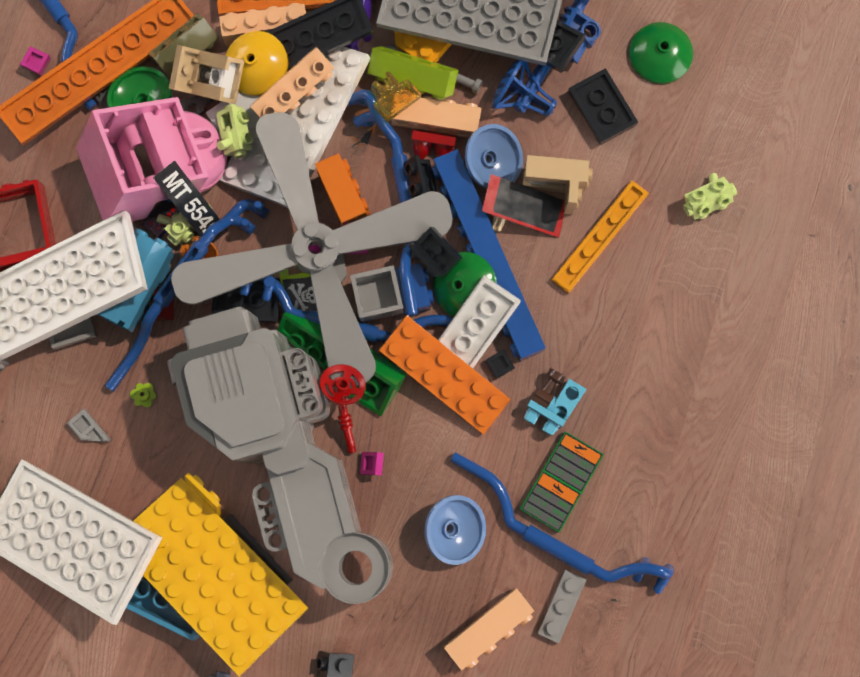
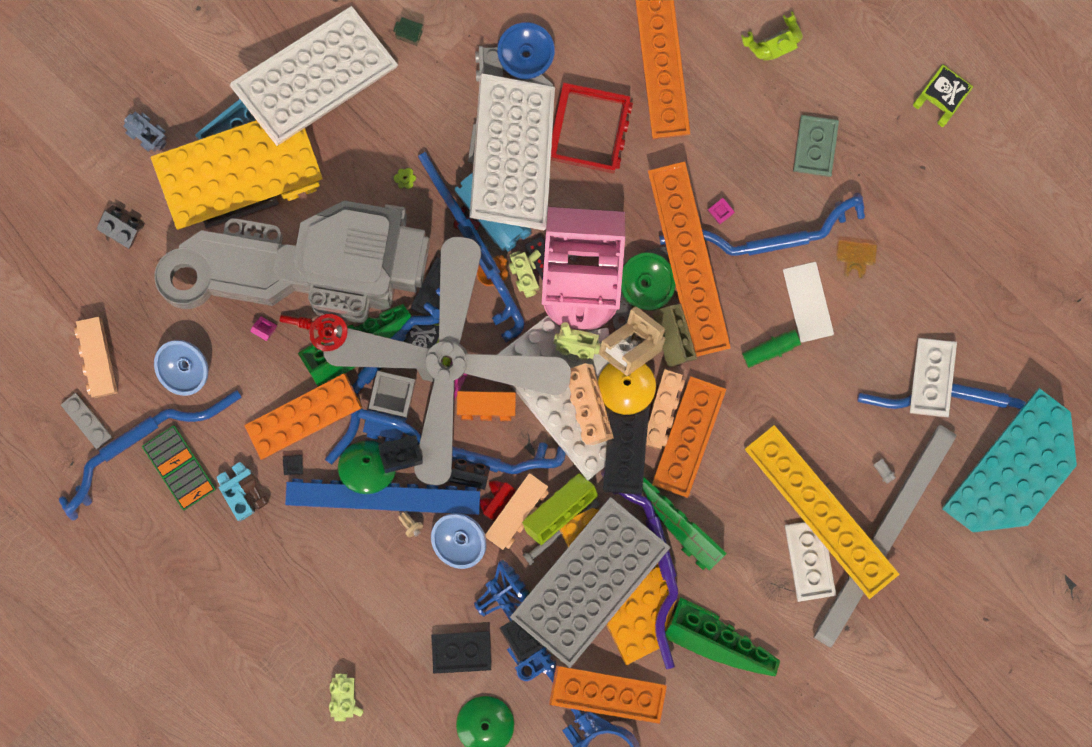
camera: 110 degrees right, 5 degrees up
light grey tile [67,409,112,442] -> none
black sticker [153,161,228,243] -> none
clear yellow plate [371,72,421,123] -> none
white tile [438,275,521,368] -> none
black sticker [482,174,565,237] -> none
tan brick [523,155,593,215] -> none
light orange tile [551,180,649,294] -> none

